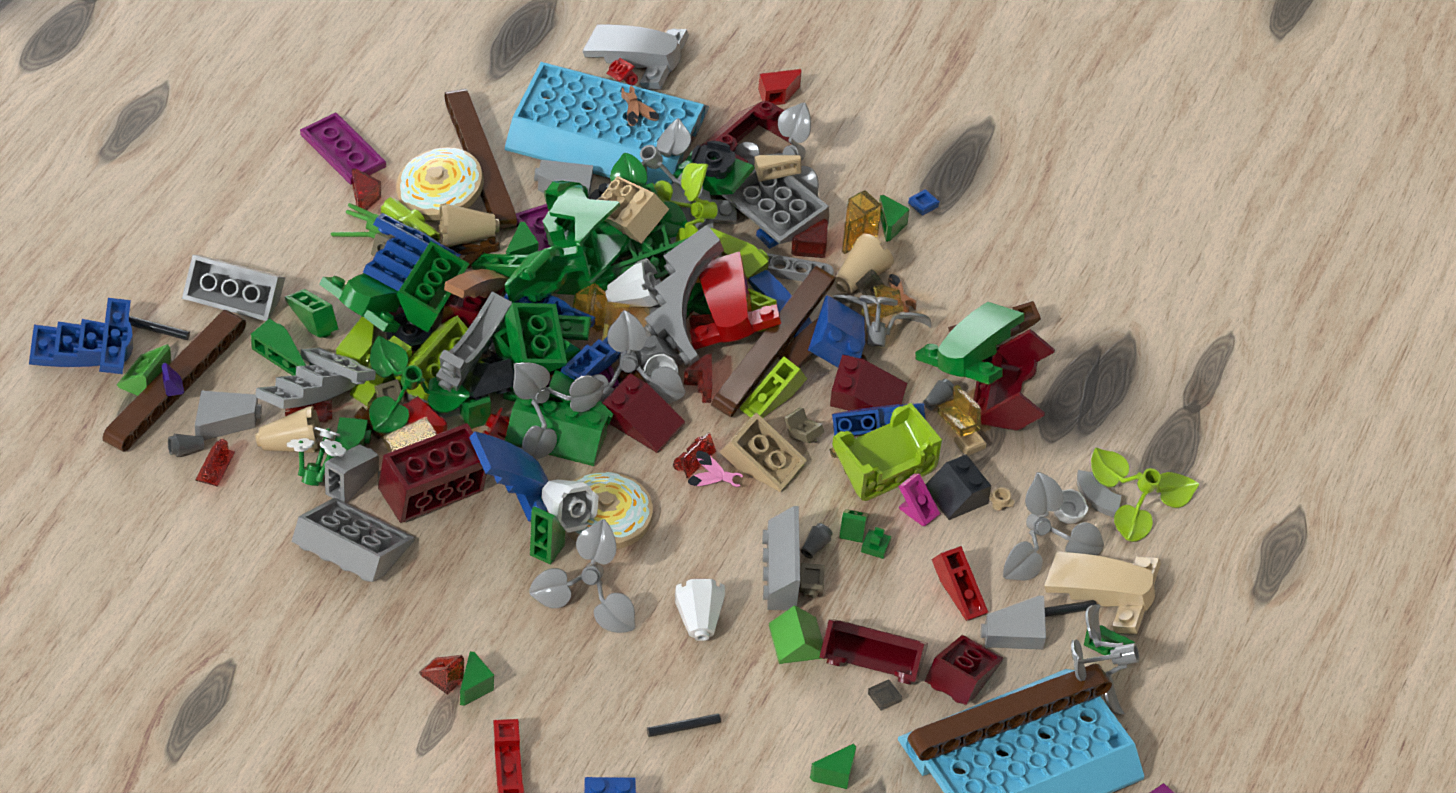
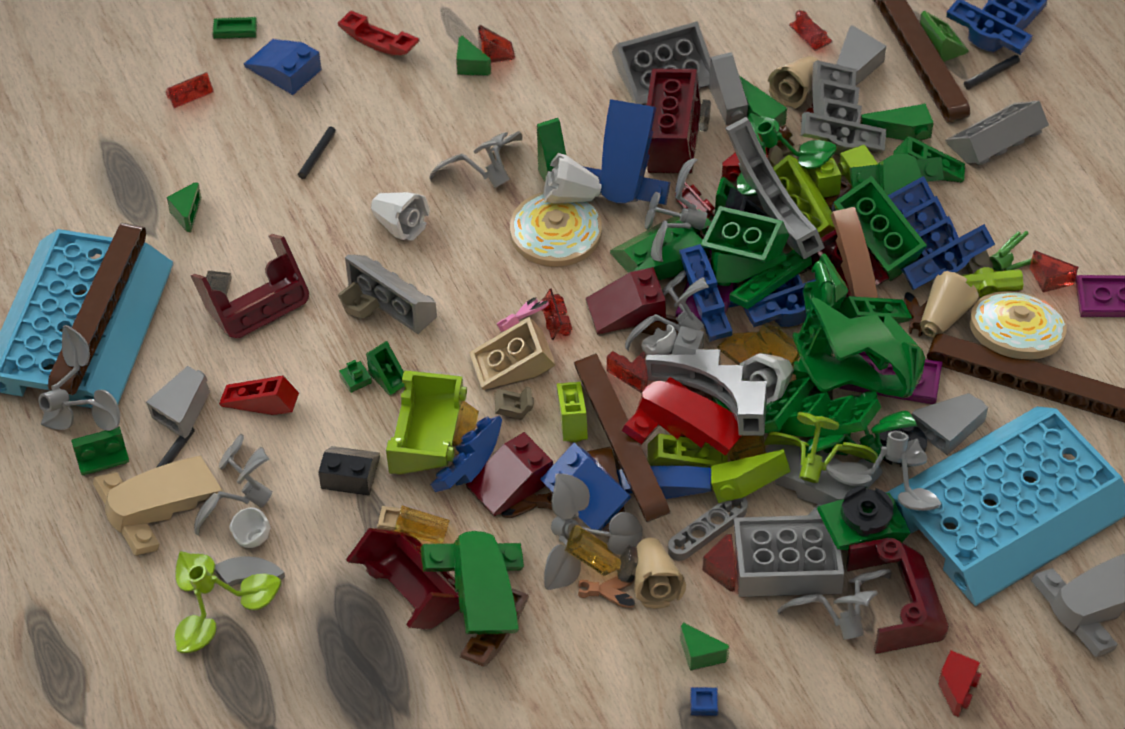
camera: 135 degrees right, 5 degrees up
dark purple slope [162,363,184,396] -> none
dark grey cone [168,433,204,457] -> none
plant [287,427,346,486] -> none
clear yellow slope [382,417,437,453] -> none
tan slope [597,176,669,243] -> none
red hinge [606,58,638,86] -> none
nougat piece [621,85,659,126] -> none
tan slope [754,155,801,182] -> none
bright green slope [769,605,823,664] -> none
dark grey cone [801,523,832,559] -> none
clear yellow slope [842,190,882,254] -> none
dark pink slope [898,474,940,526] -> none
dark grey cone [923,379,956,411] -> none
dark red slope [925,635,1004,705] -> none
tan plate [989,487,1014,511] -> none

